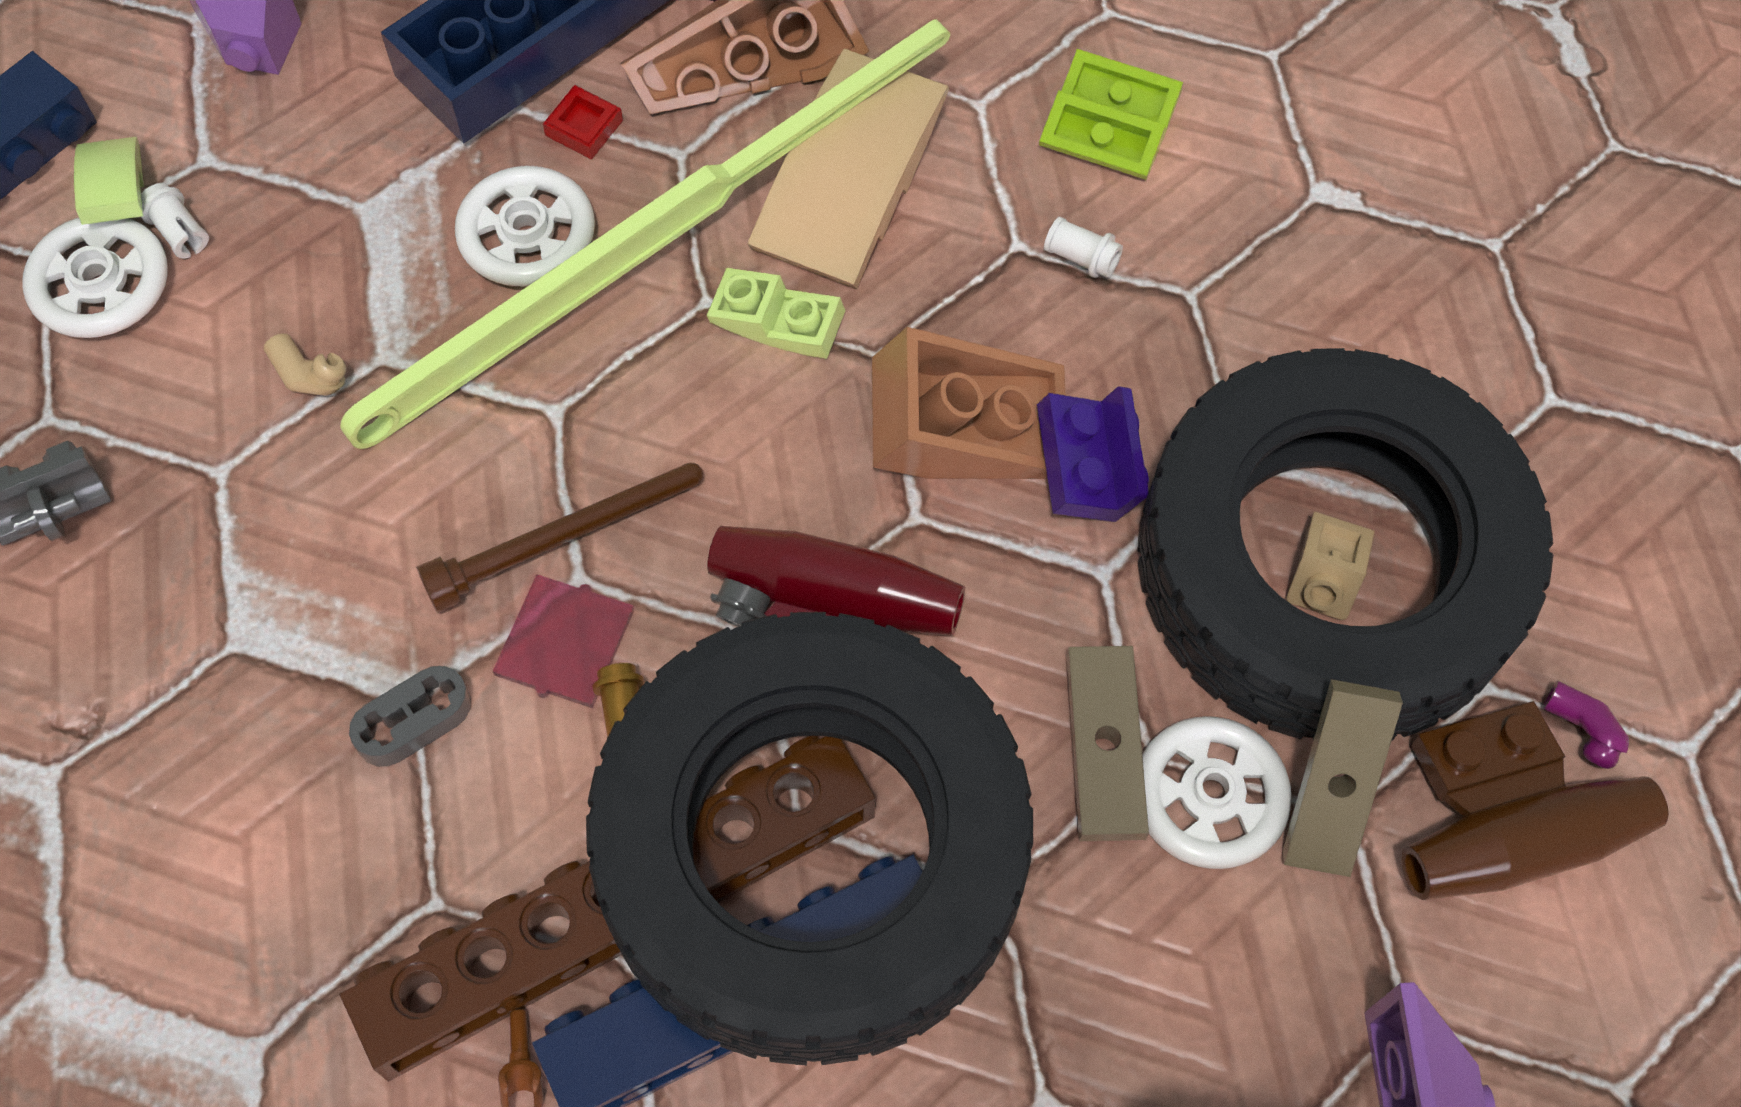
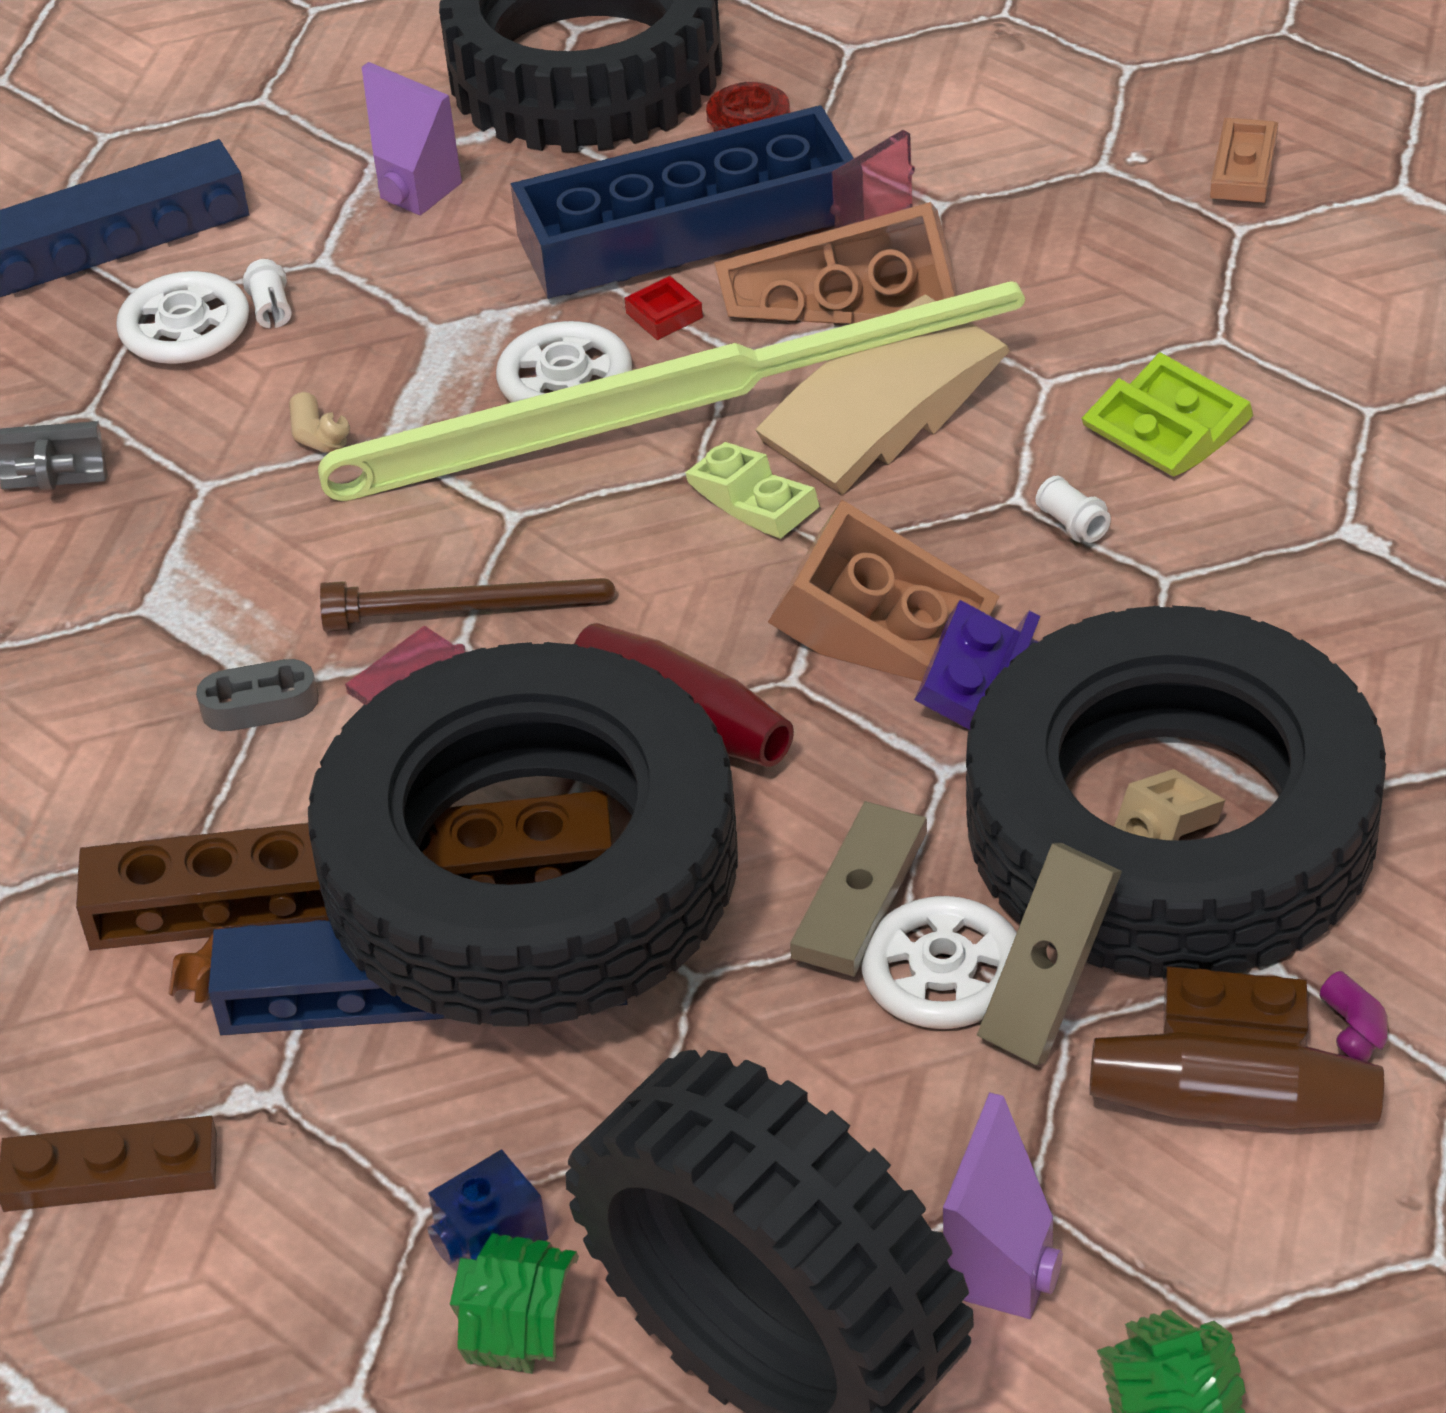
camera: 30 degrees right, 20 degrees down
yellowish green slope [74,136,144,225] -> none

